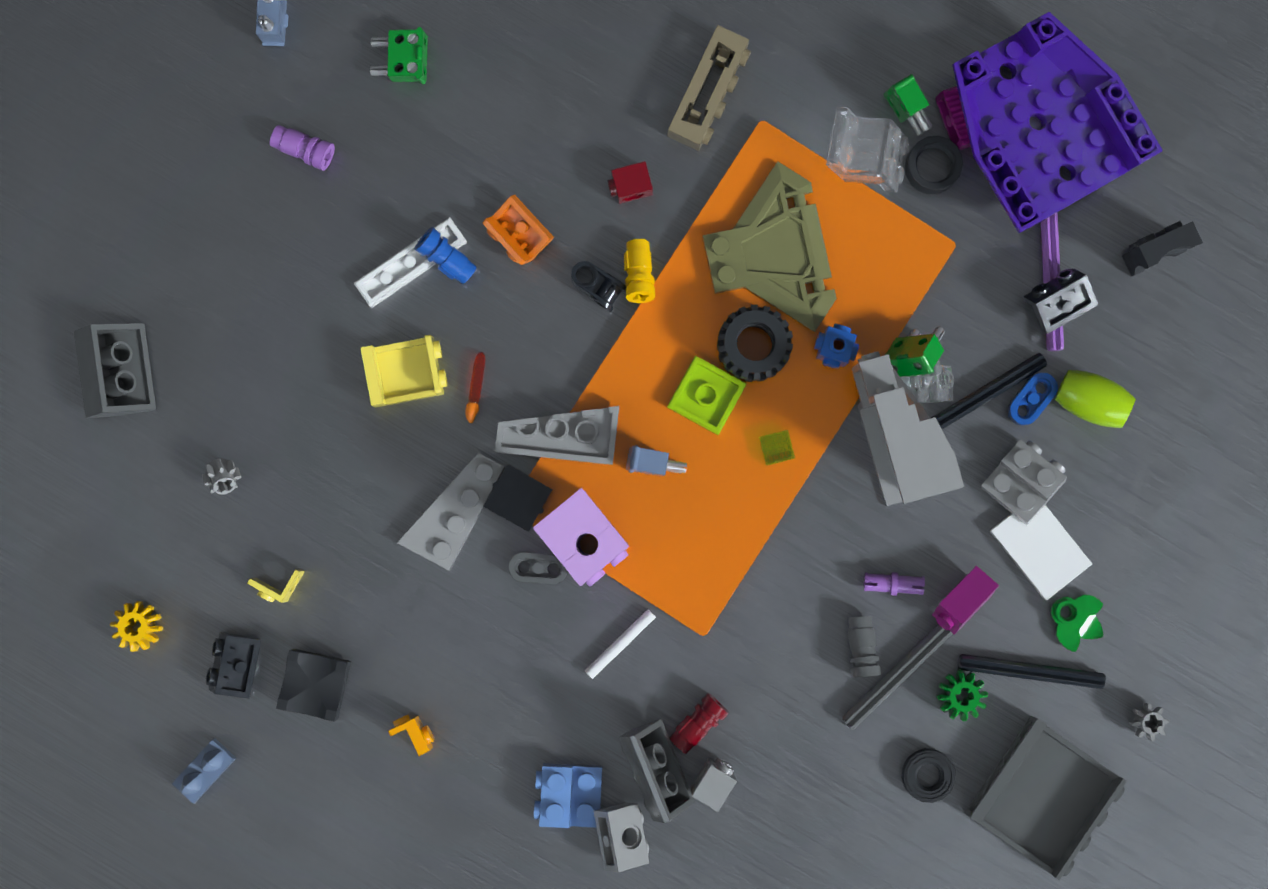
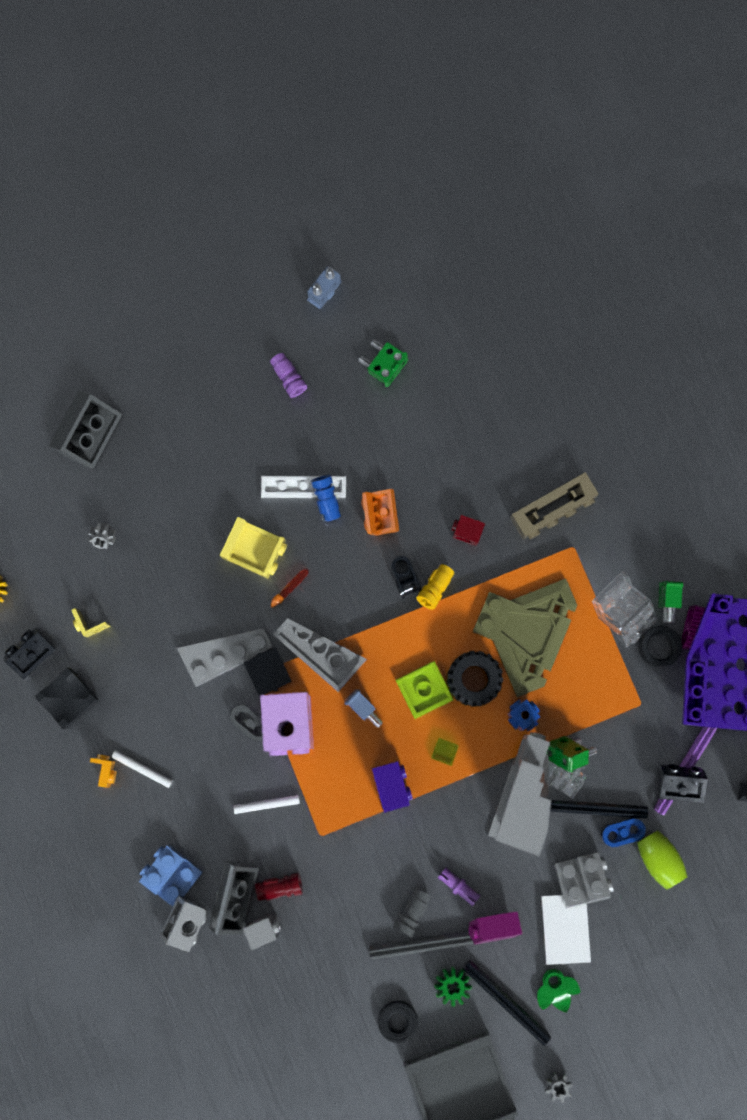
camera: 35 degrees right, 5 degrees down
none -> white bar [111,750,173,788]
none -> dark purple brick [372,761,413,813]

